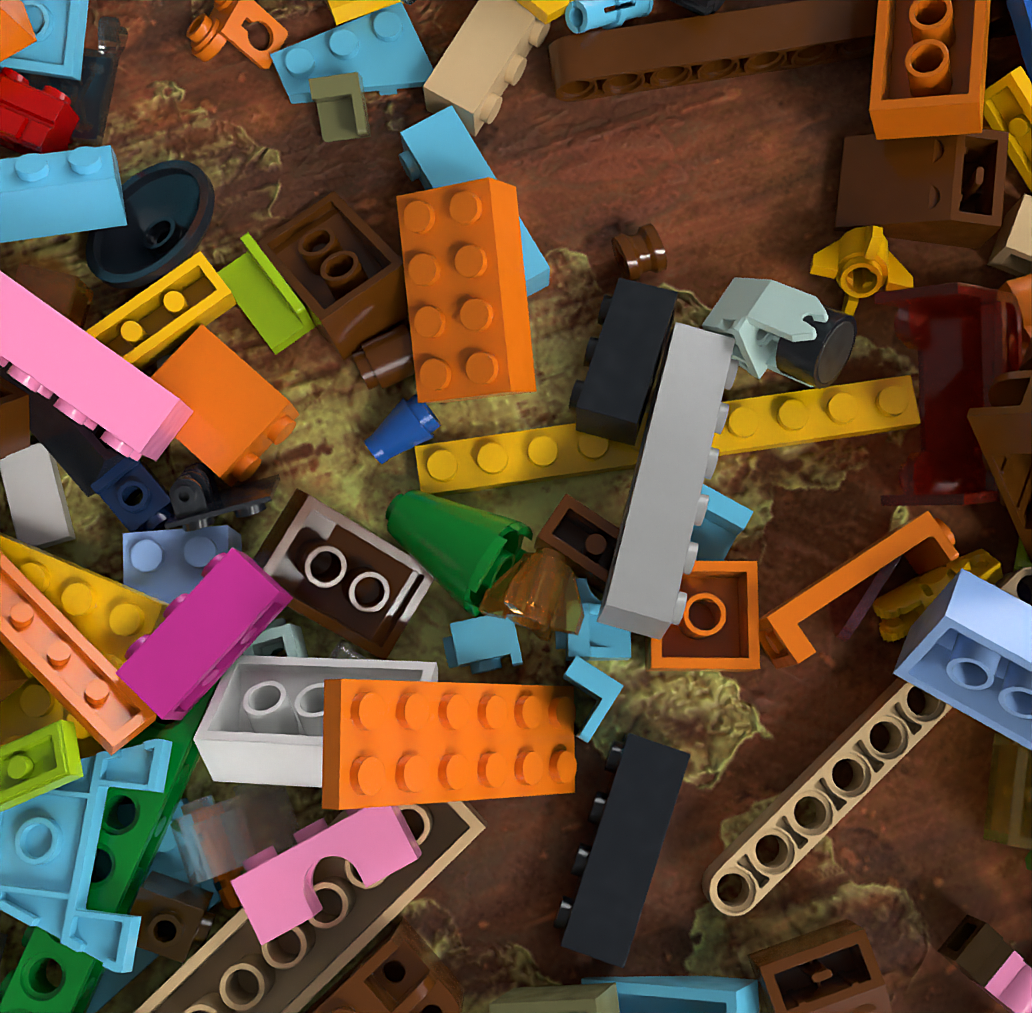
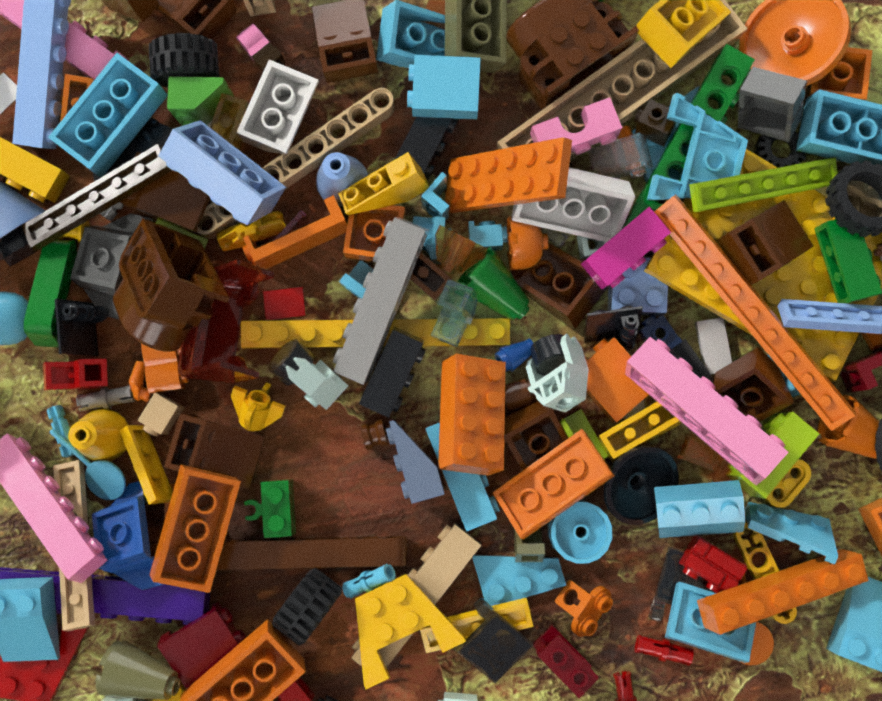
camera: 170 degrees left, 5 degrees up
none -> white slope [236,60,319,154]
none -> green brick [244,479,296,538]
none -> red sticker [263,287,306,320]
none -> light blue cone [316,152,368,207]
none -> yellow slope [338,152,429,215]
none -> sand blue slope [386,420,445,504]
none -> medium azure brick [407,55,480,119]
none -> clear light blue brick [431,279,477,347]
none -> orange tile [492,429,615,540]
none -> orange cylinder [506,216,548,270]
none -> light aqua piece [526,334,589,412]
none -> medium azure wheel [548,500,612,564]

